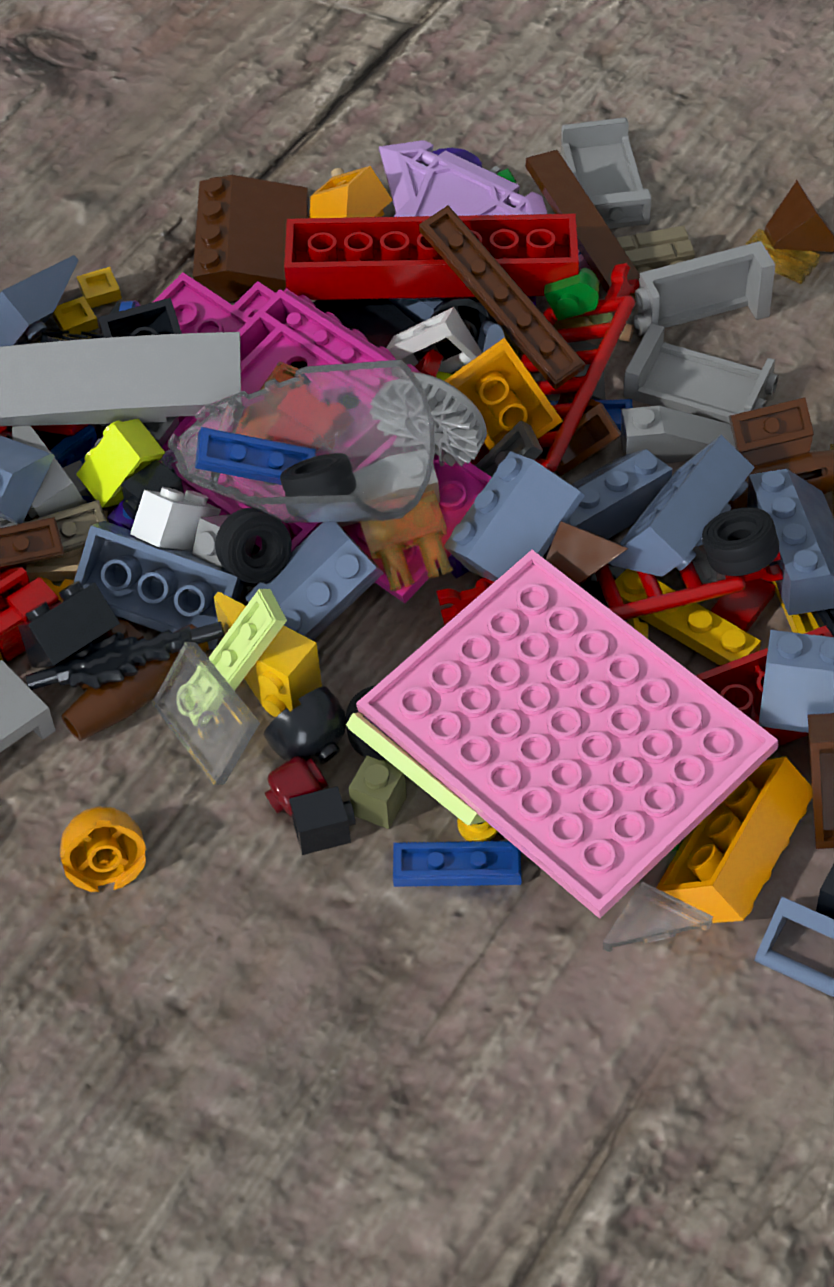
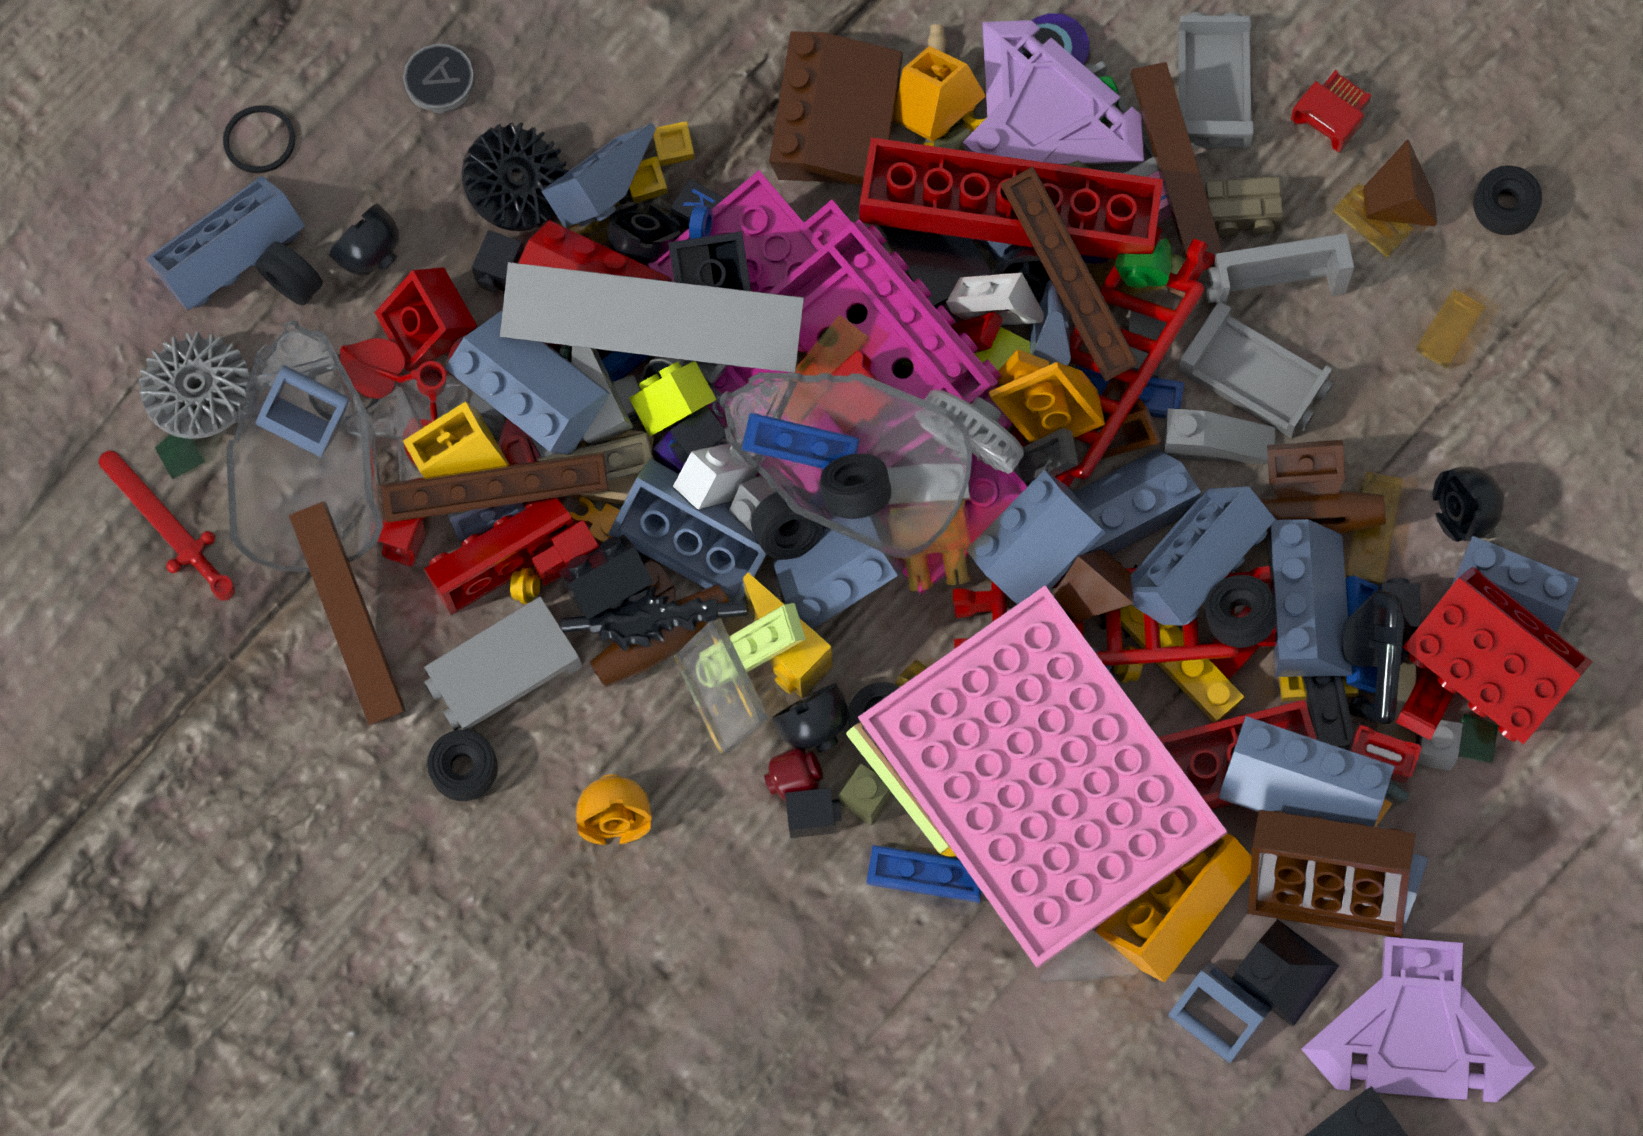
camera: 10 degrees right, 20 degrees up
none -> red piece [1291,70,1372,153]

